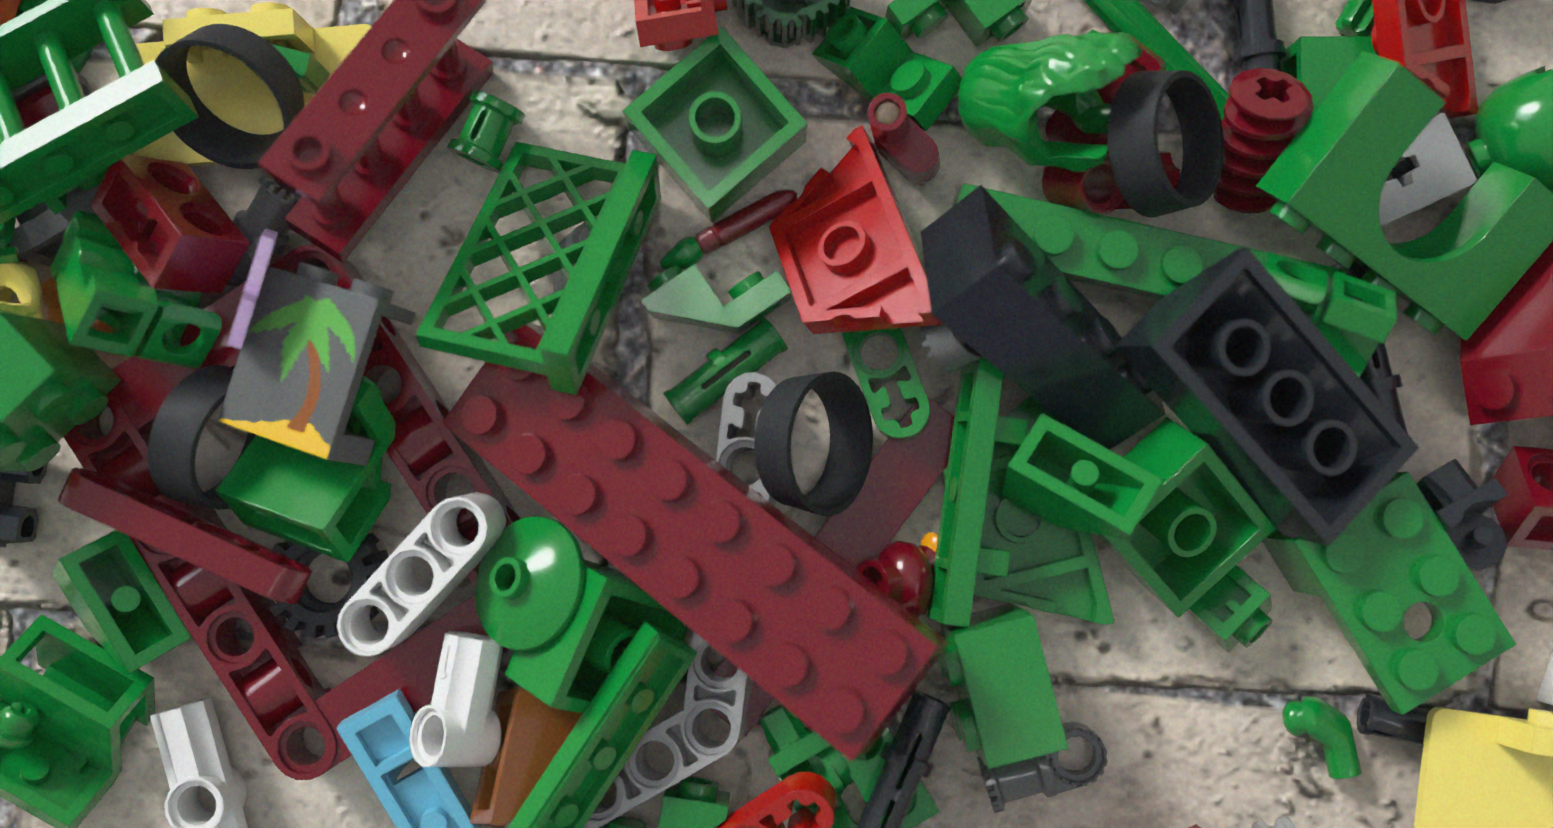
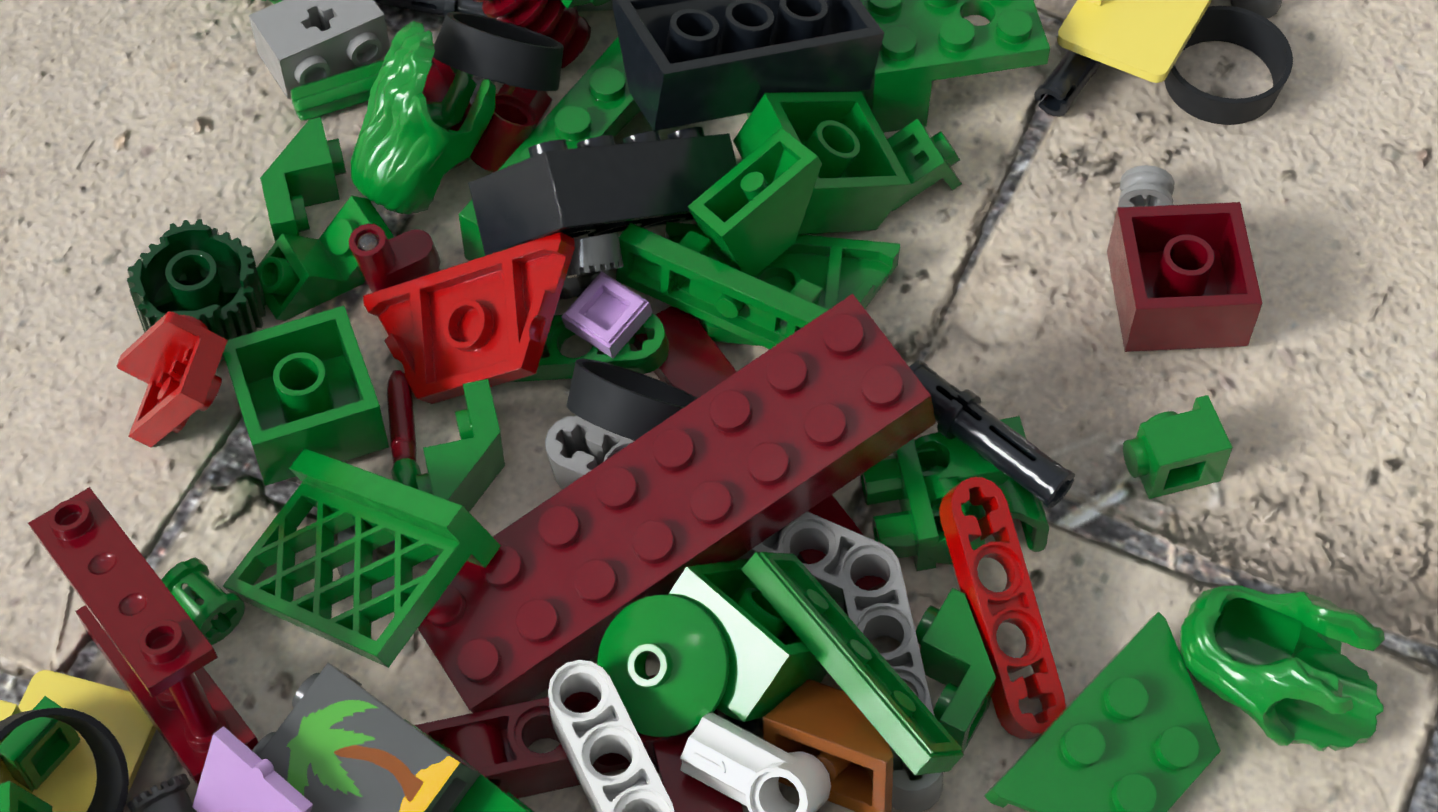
camera: 70 degrees left, 30 degrees down
green pin [663,317,788,425] -> none
green brick [937,603,1068,769] -> none
dark grey connector [977,722,1108,813] -> none
green arm [1282,696,1362,779] -> none
none -> lavender tile [561,271,653,358]

